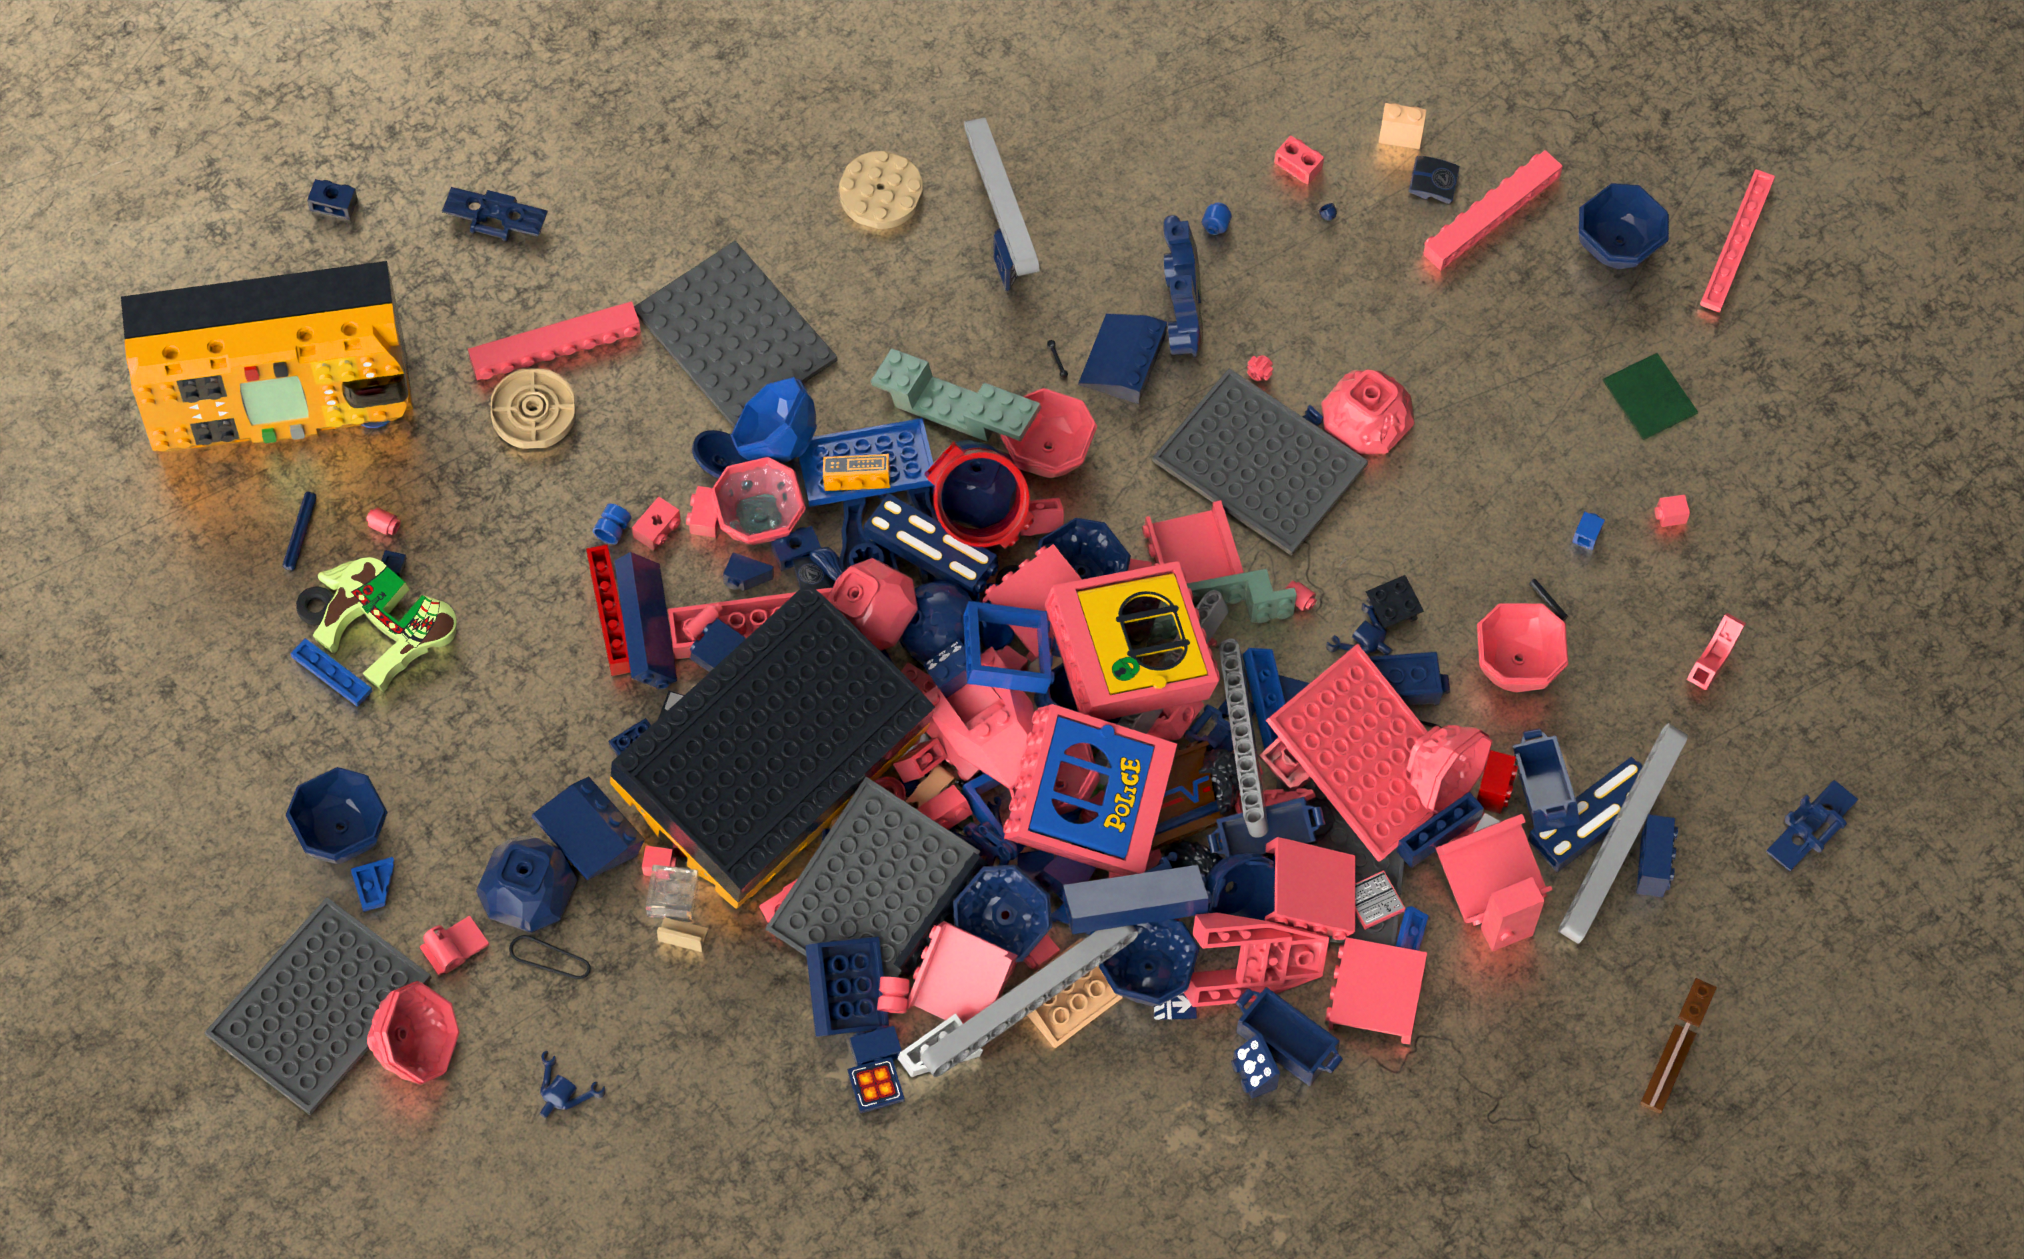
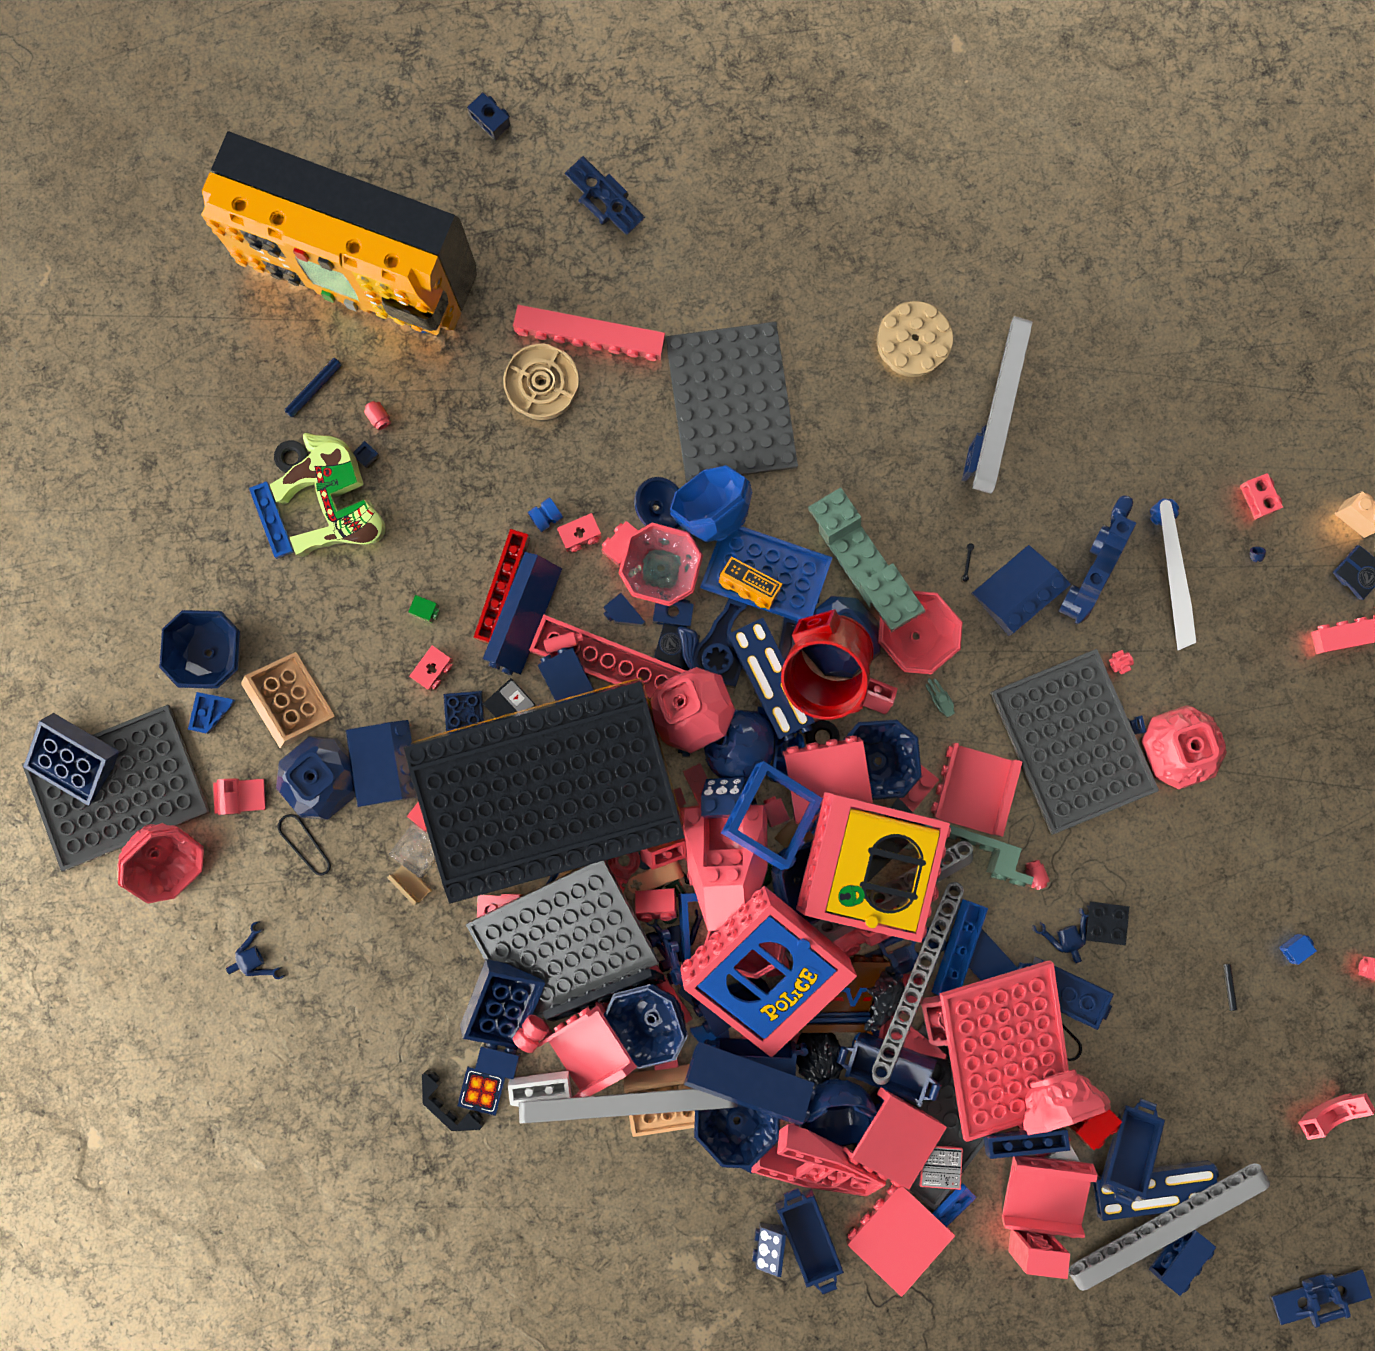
camera: 30 degrees right, 20 degrees up
coral rock [1477,603,1568,693] -> none
none -> dark blue slope [23,713,120,806]
none -> light nougat slope [241,652,335,748]
none -> green brick [408,595,440,623]
none -> coral brick [409,645,453,691]
none -> black slope [422,1070,485,1131]
none -> sand green piece [926,678,955,718]
none -> white sticker [1160,500,1196,650]

